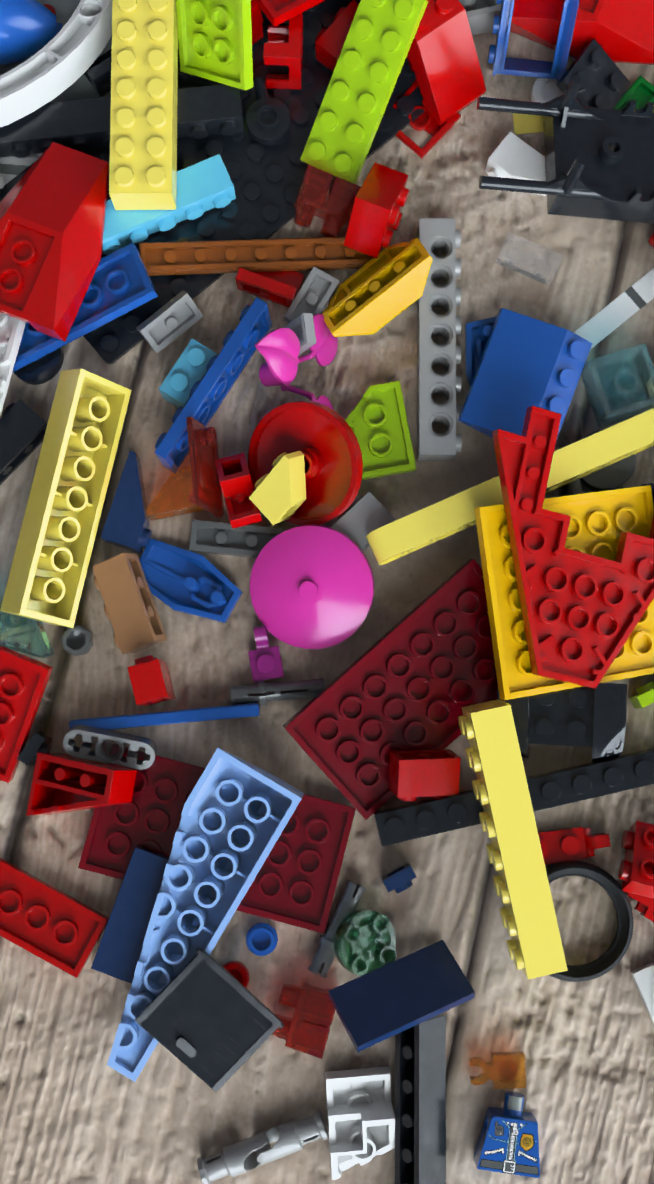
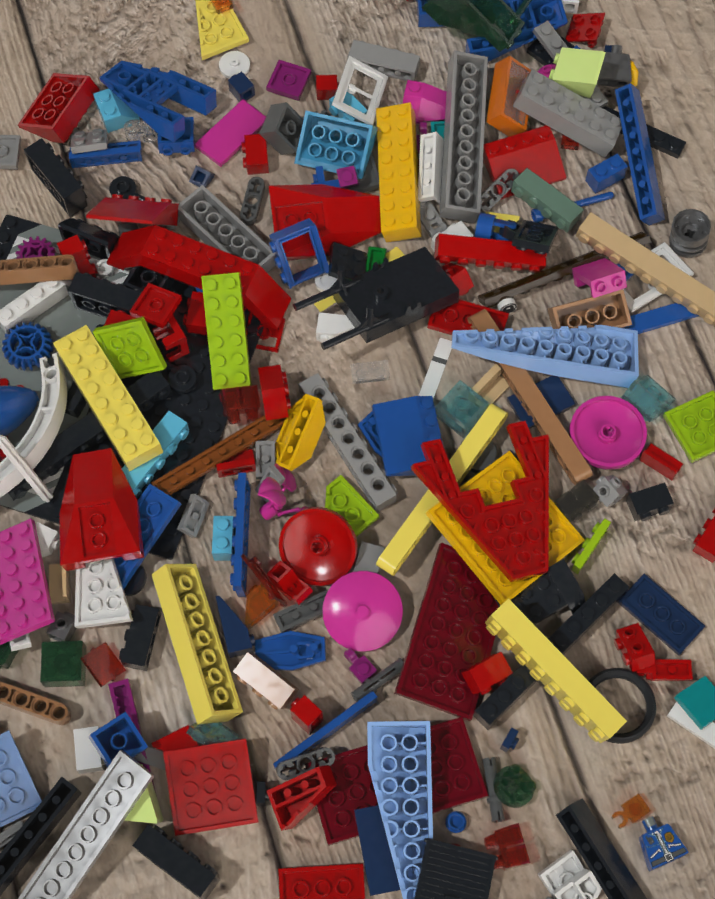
camera: 30 degrees left, 15 degrees down
dark grey tile [61,625,94,656] -> none
light yellow slope [249,451,306,525] -> none
dark blue tile [328,940,475,1052] -> none
red hinge [538,826,611,864] -> none

